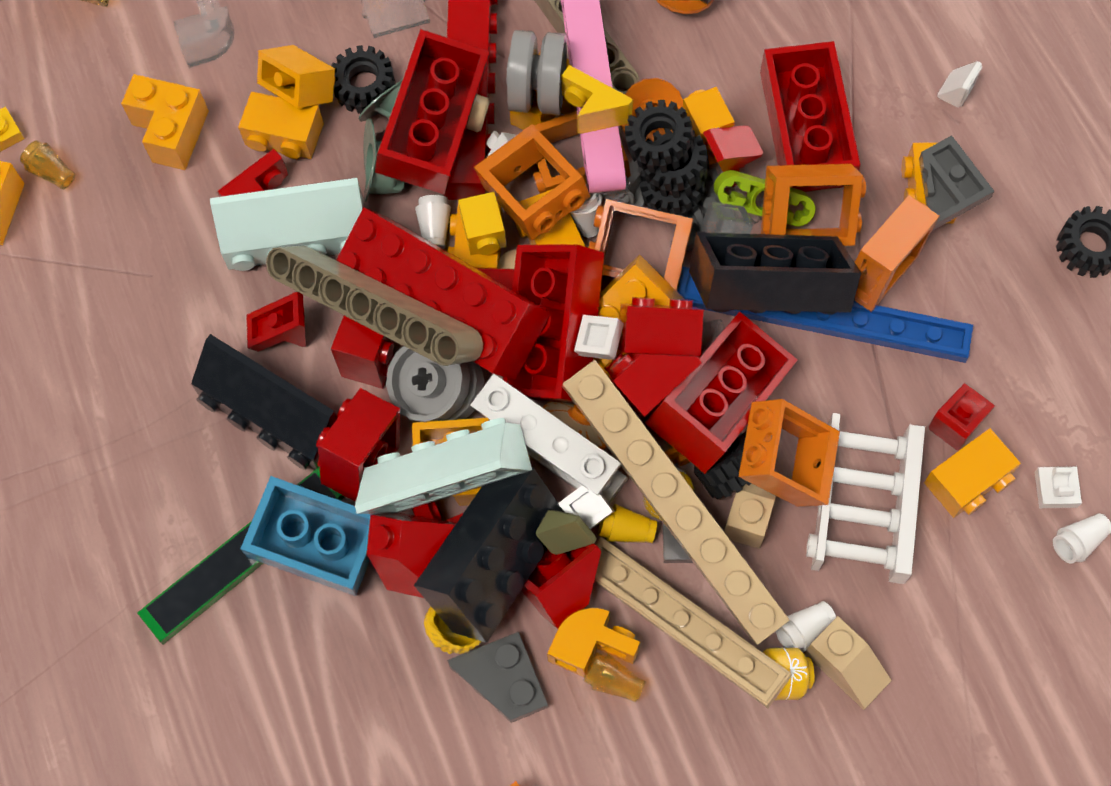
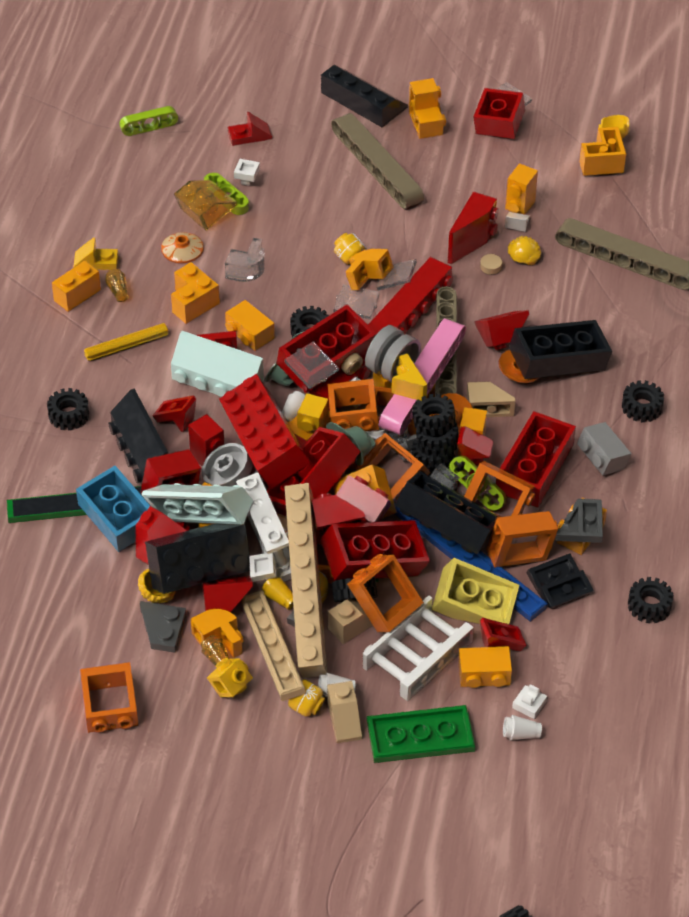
camera: 30 degrees right, 20 degrees down
light orange brick [257,45,335,108] -> none
dark tan beam [266,246,483,366] -> none
olive slope [536,510,597,555] -> none
white tile [574,315,624,360] -> none
white slope [937,61,983,108] -> none
none -> black tyre [47,388,89,431]
none -> yellow axle [84,323,168,361]
none -> tan dish [161,232,203,263]
none -> yellow brick [207,658,253,697]
none -> clear piece [284,341,339,389]
none -> sand green piece [326,422,375,466]
none -> green tile [367,705,475,763]
none -> light yellow slope [431,558,519,624]
none -> tan slope [467,382,515,417]
none -> black slope [526,553,594,609]
none -> light grey brick [577,422,632,475]

